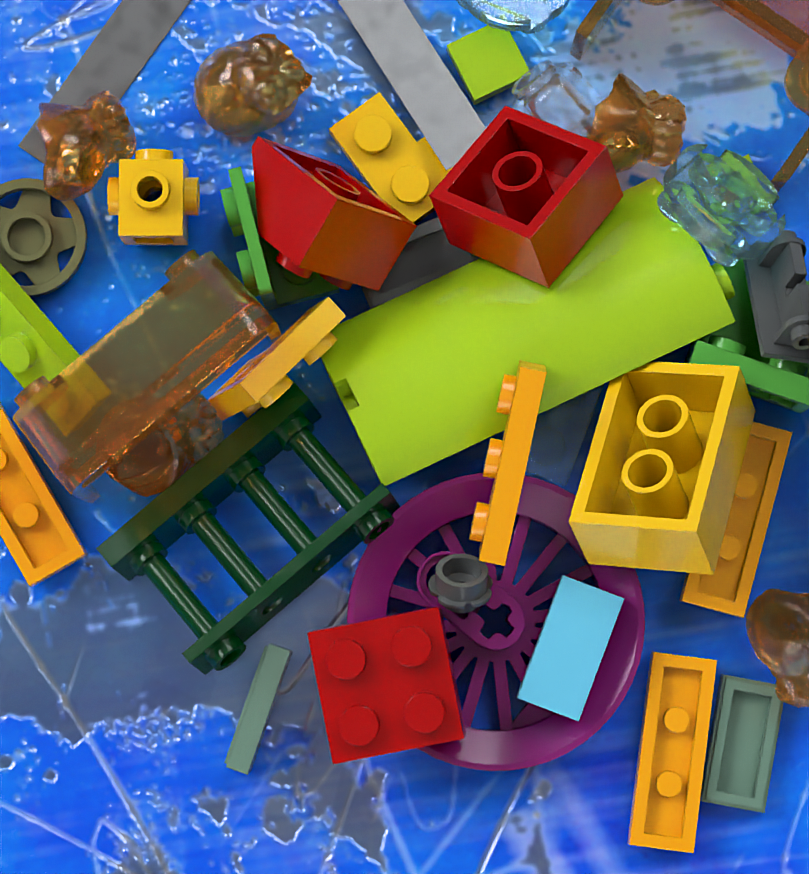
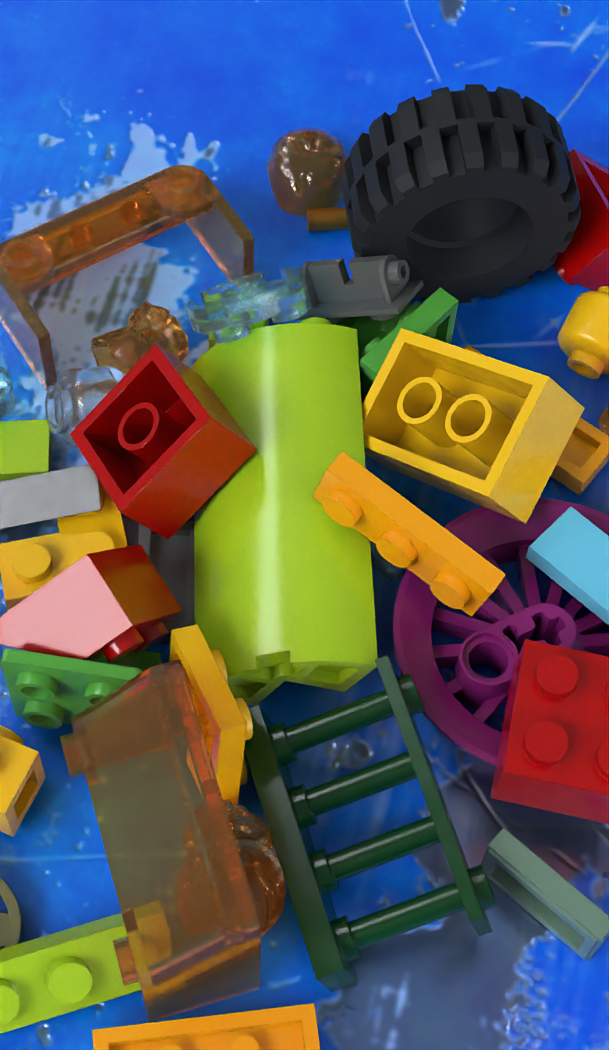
camera: 70 degrees left, 25 degrees down
dark grey plate [428,553,493,613] -> none

